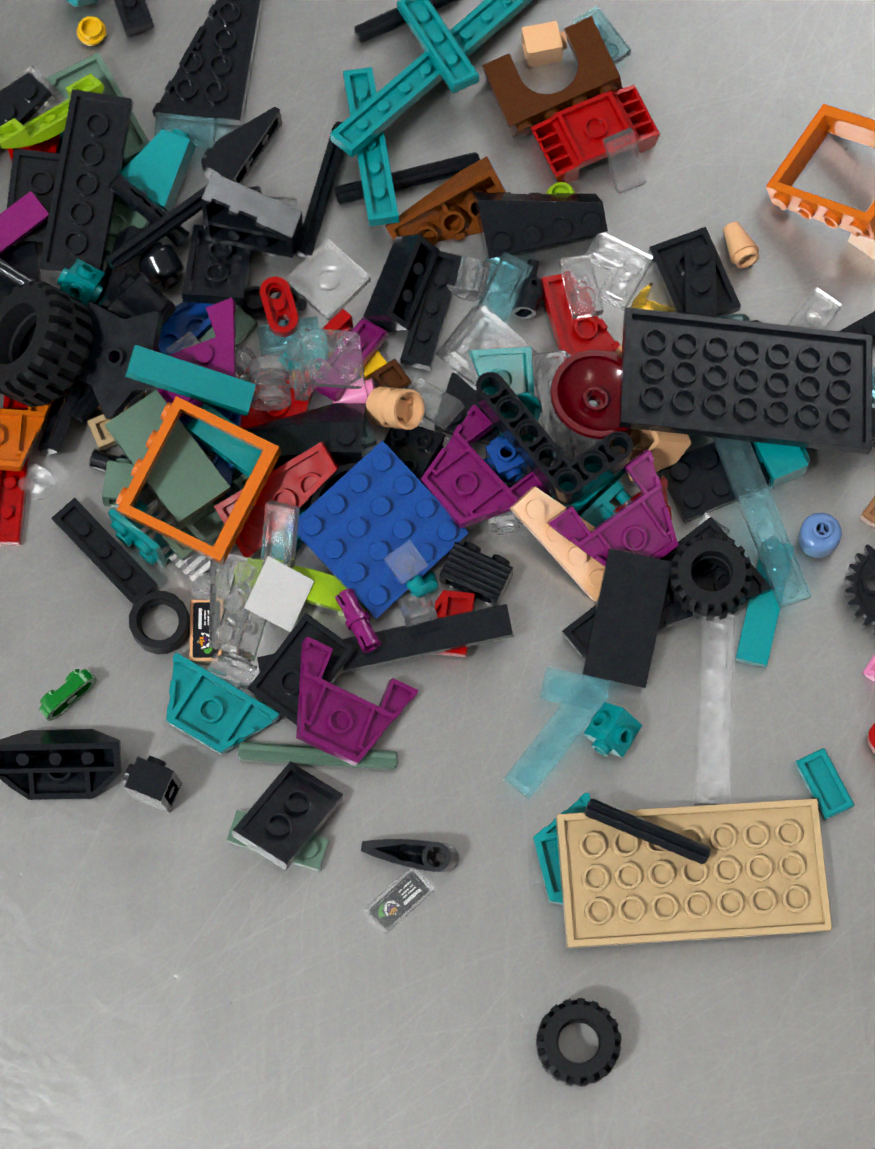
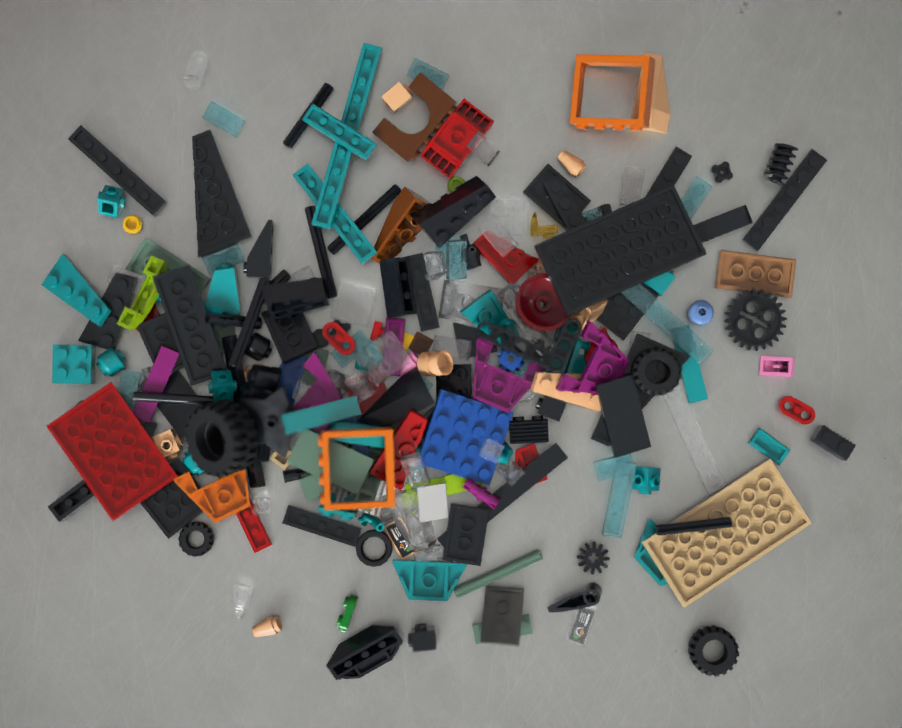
camera: 30 degrees left, 15 degrees up
magenta wing [296,636,418,766] -> none
none -> teal arm [358,513,385,532]
none -> black brick [535,395,566,421]
none -> black gear [577,541,610,575]

